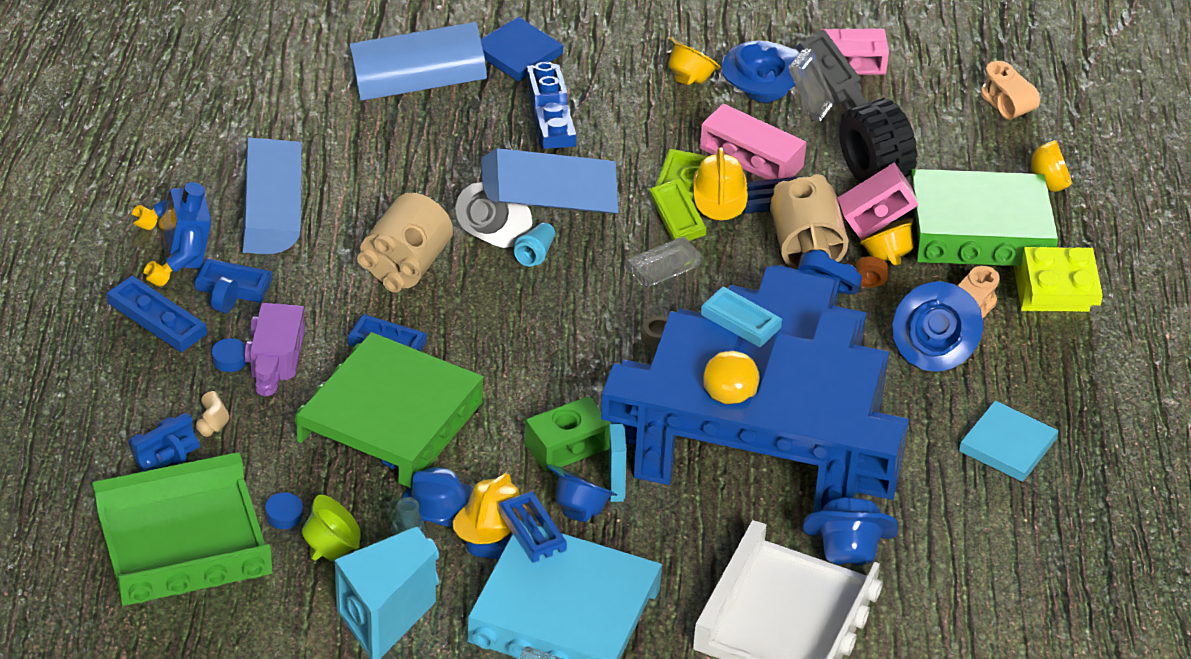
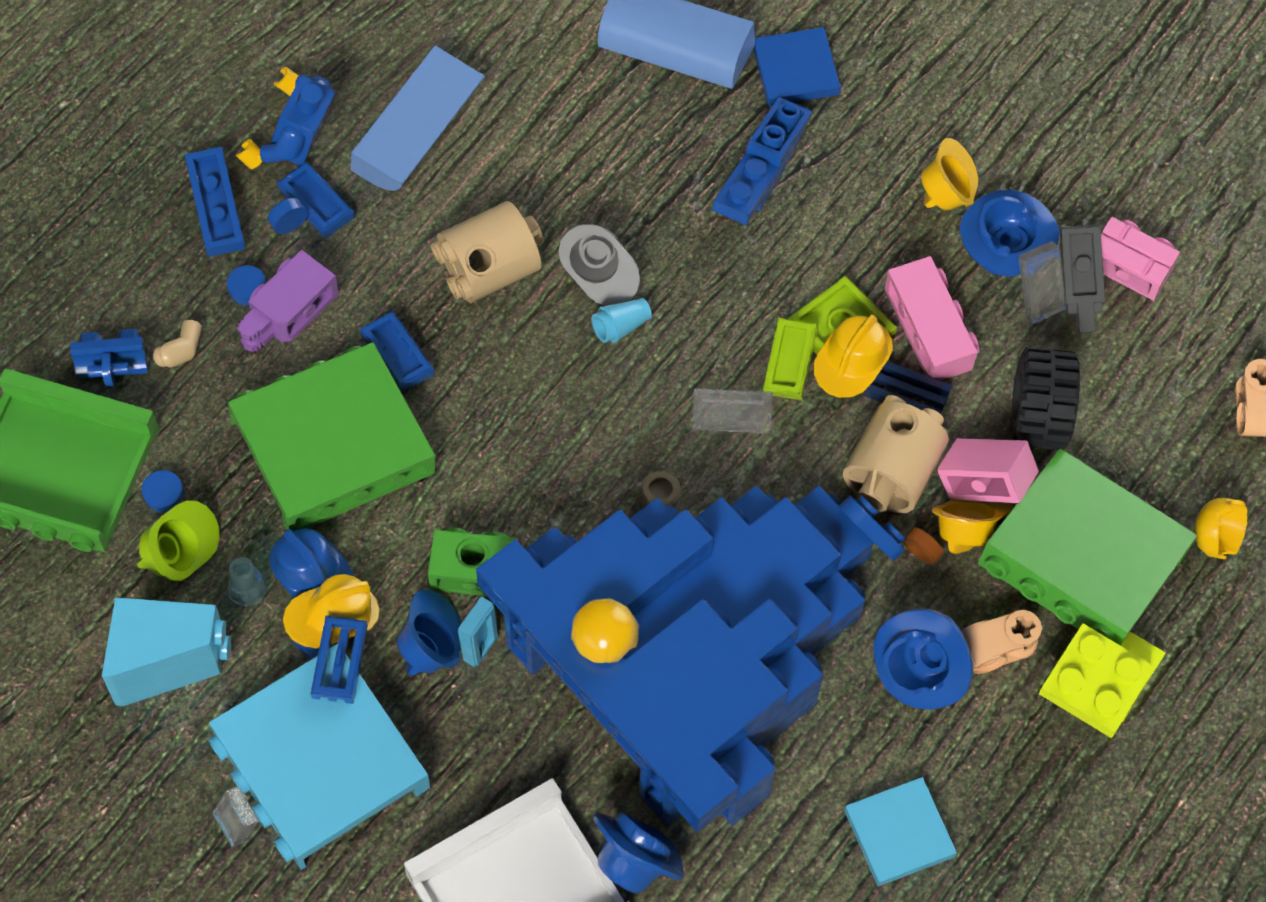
camera: 35 degrees right, 20 degrees up
medium blue brick [481,148,618,214] -> none
medium azure tile [701,286,782,347] -> none

